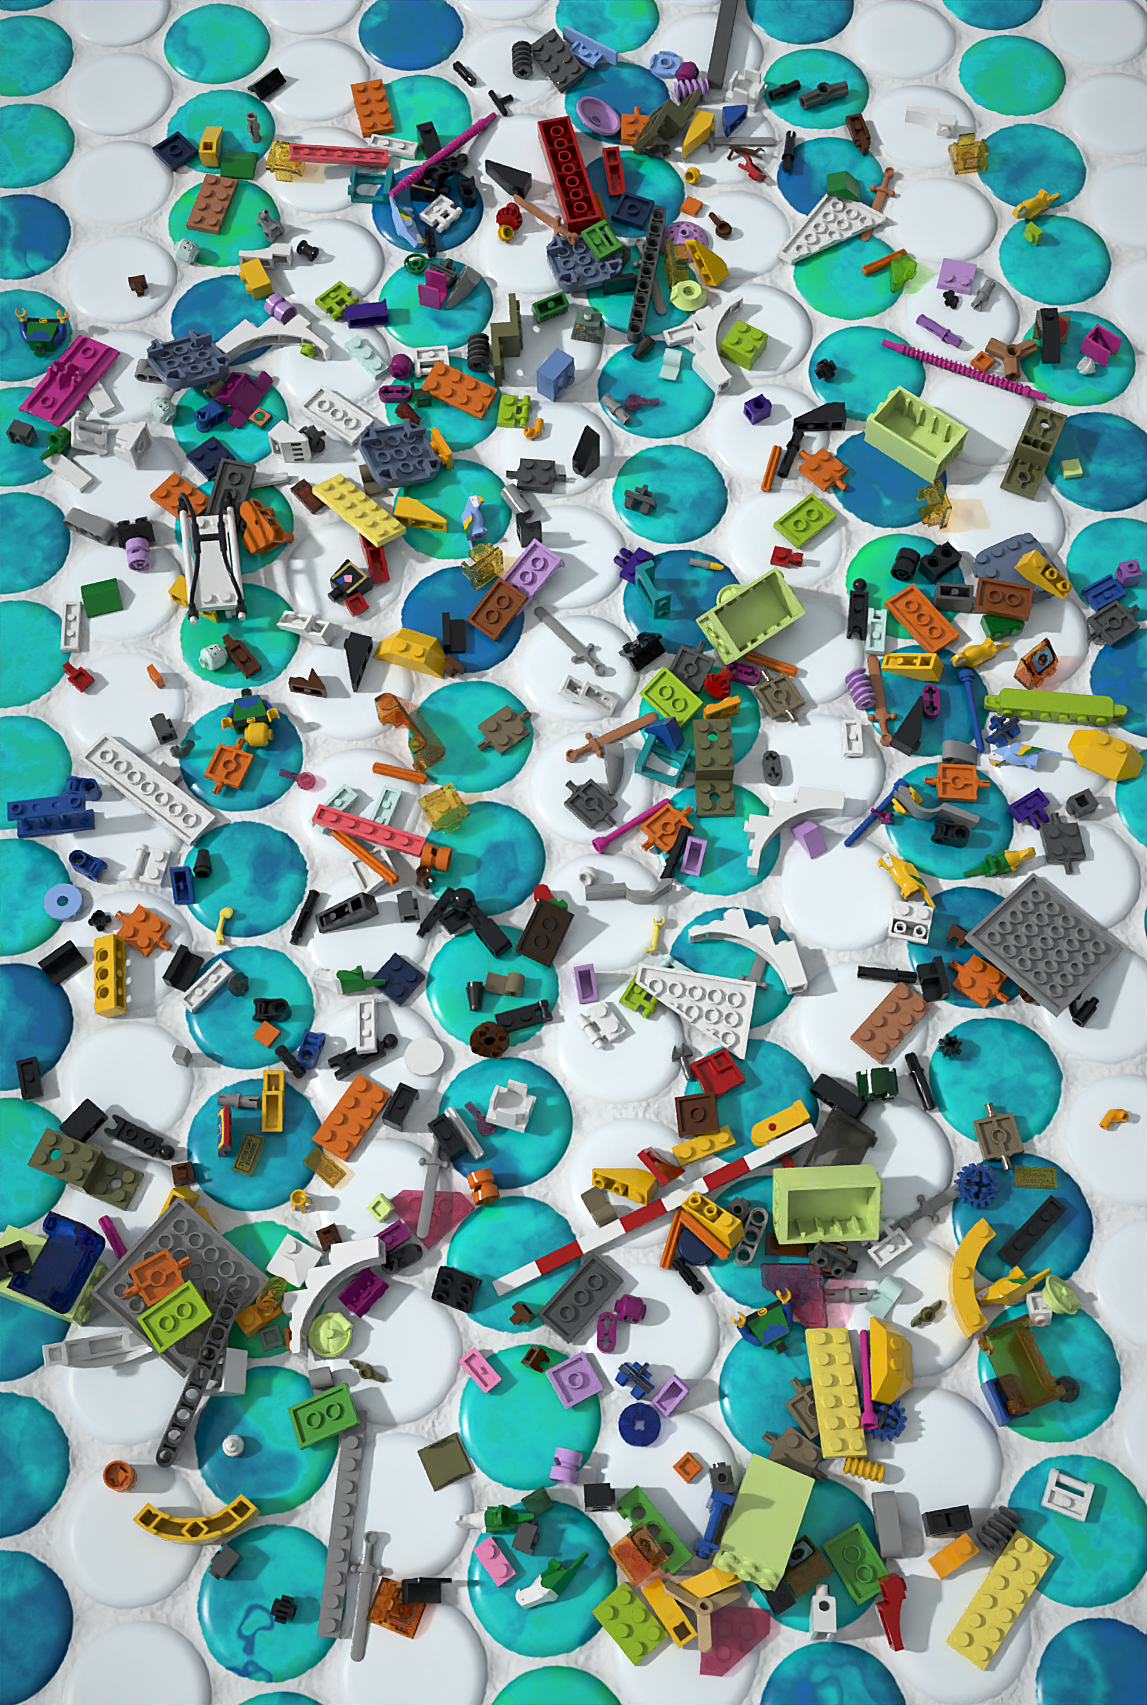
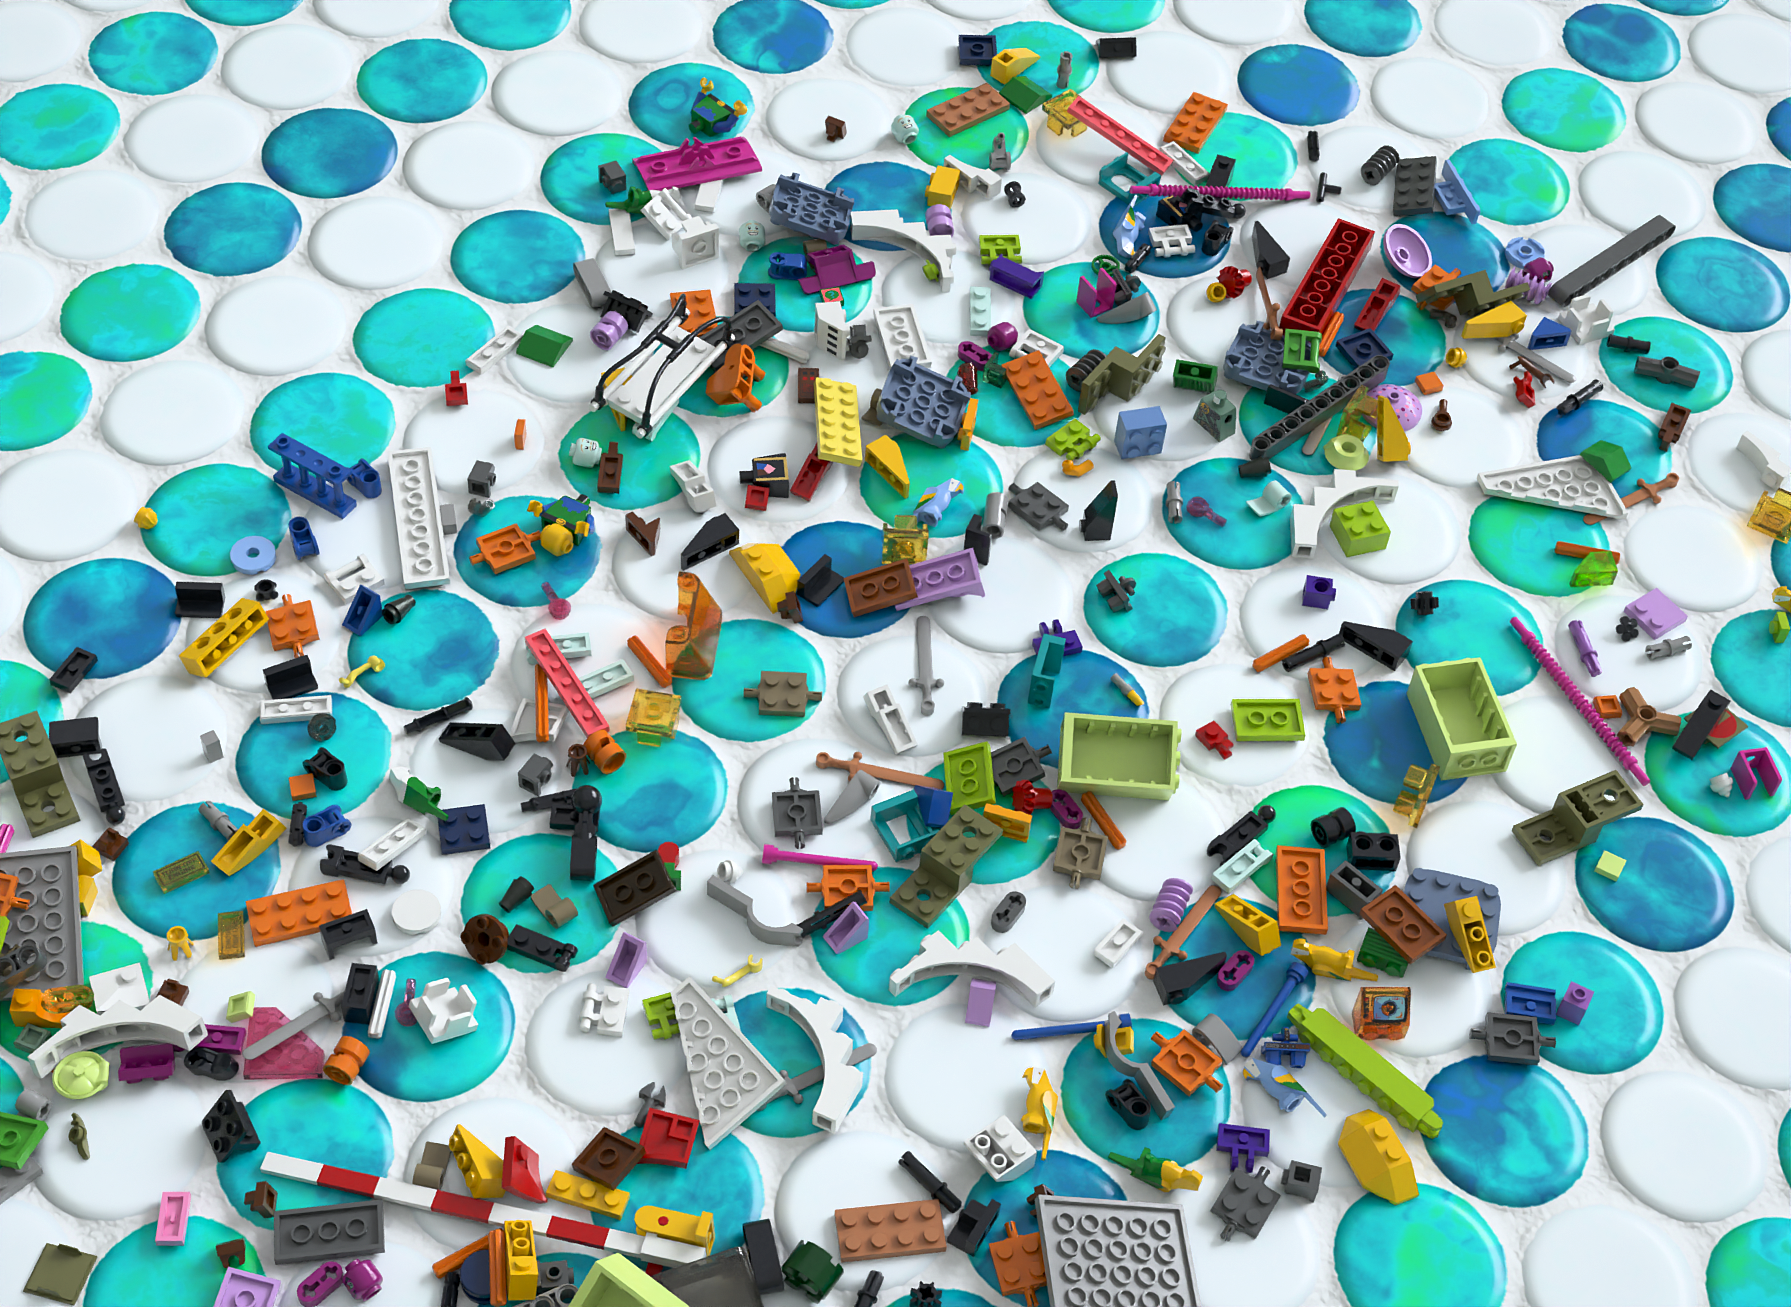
camera: 35 degrees right, 15 degrees down
red slope [218,1106,232,1157] -> none
white tile [663,321,699,348] -> none
magenta hand [871,808,894,824] -> none

